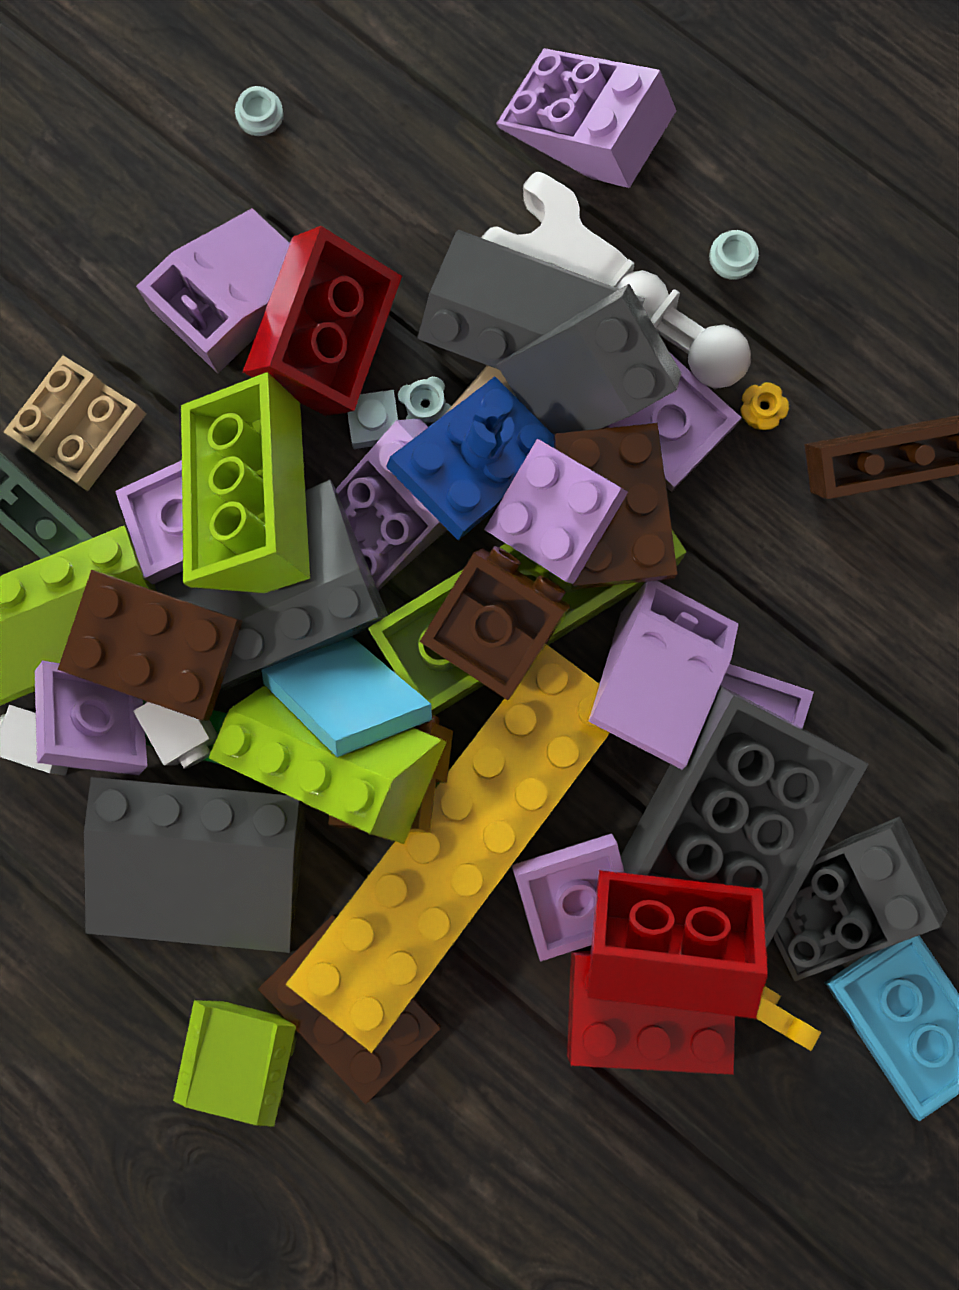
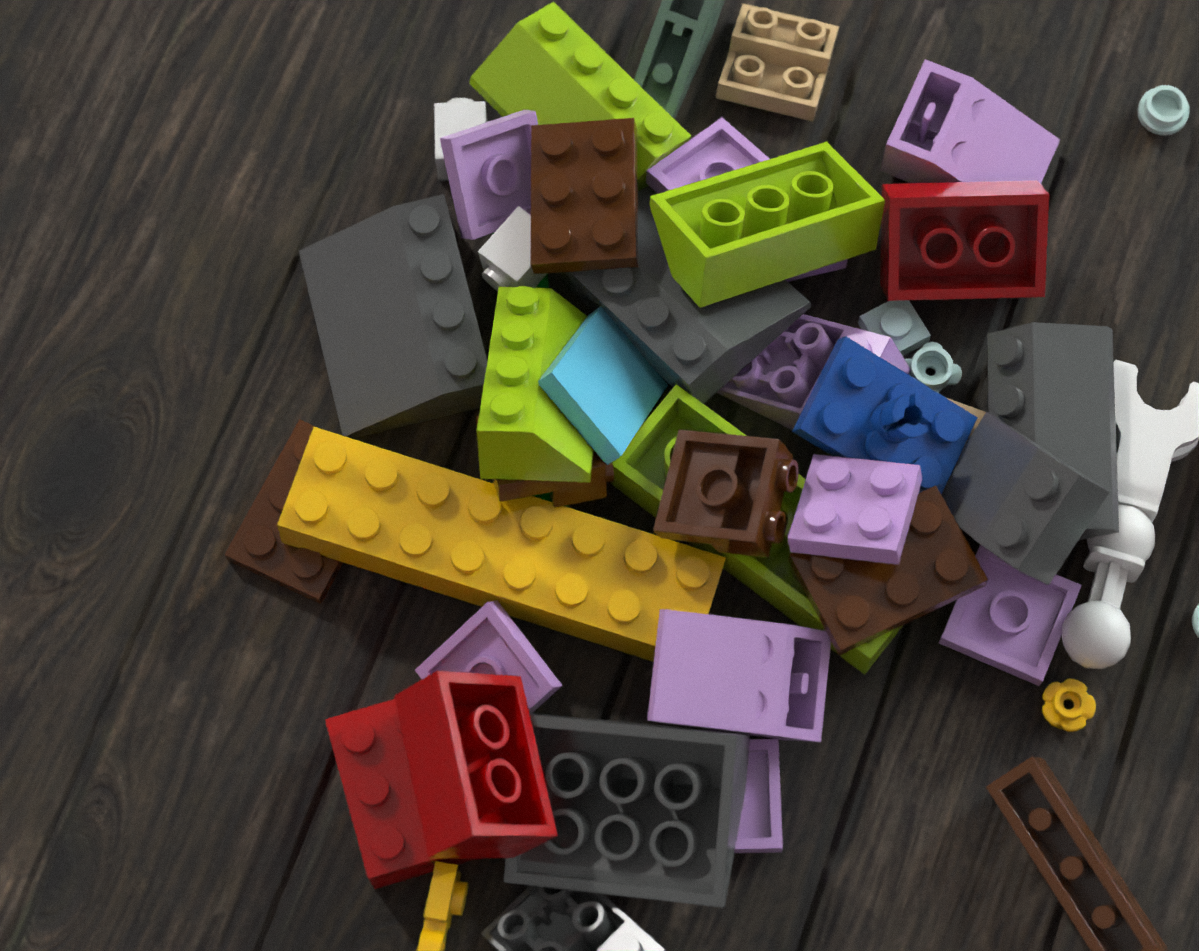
camera: 70 degrees right, 10 degrees down
lime slope [173,1000,297,1127] -> none

